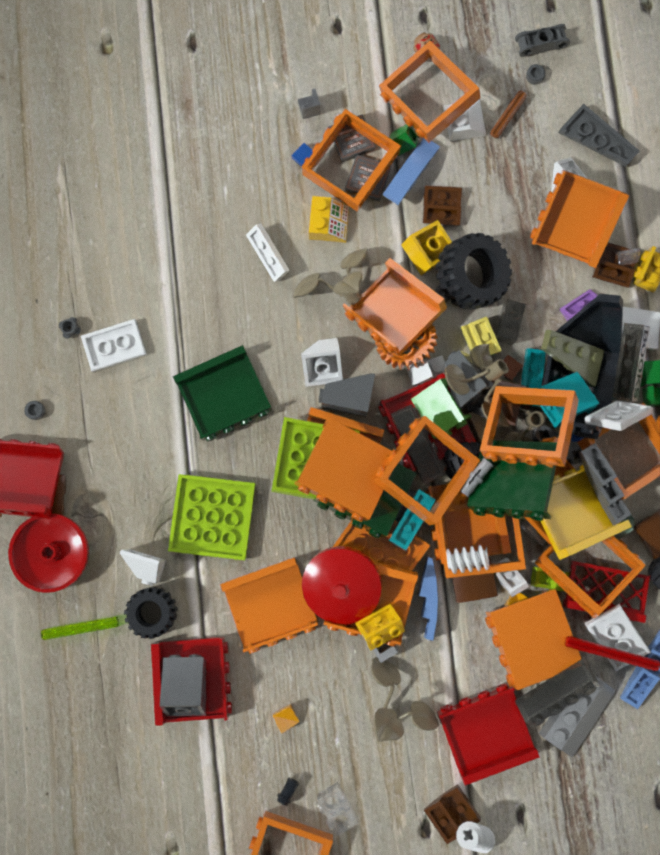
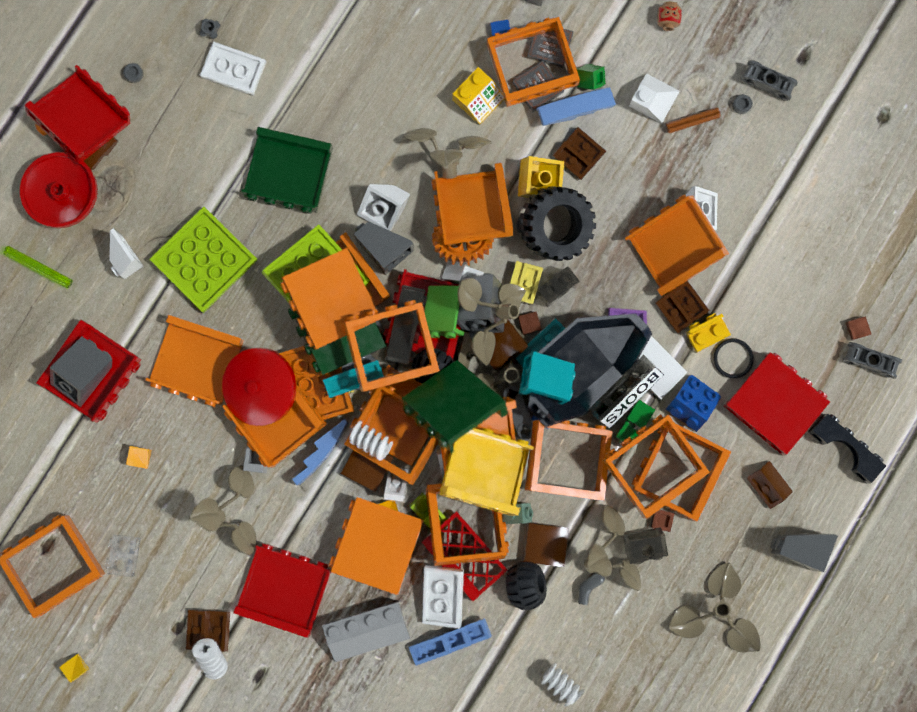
camera: 40 degrees right, 0 degrees up
black tyre [124,587,178,639] -> none
white plate [246,224,290,282] -> none
black pin [277,777,299,806] -> none
yellow bracket [356,604,405,650] -> none
orange window [379,41,481,143] -> none
light grey pin [460,458,493,497] -> none
orange window [480,386,579,468] -> none
clear smoke brick [515,659,600,726] -> none
olive wing [541,330,604,387] -> none
dark grey wing [558,103,639,167] -> none
red axle [565,636,660,671] -> none
dark grey slope [579,443,631,525] -> none
white tile [585,400,653,431] -> none
clear slope [617,248,641,266] -> none

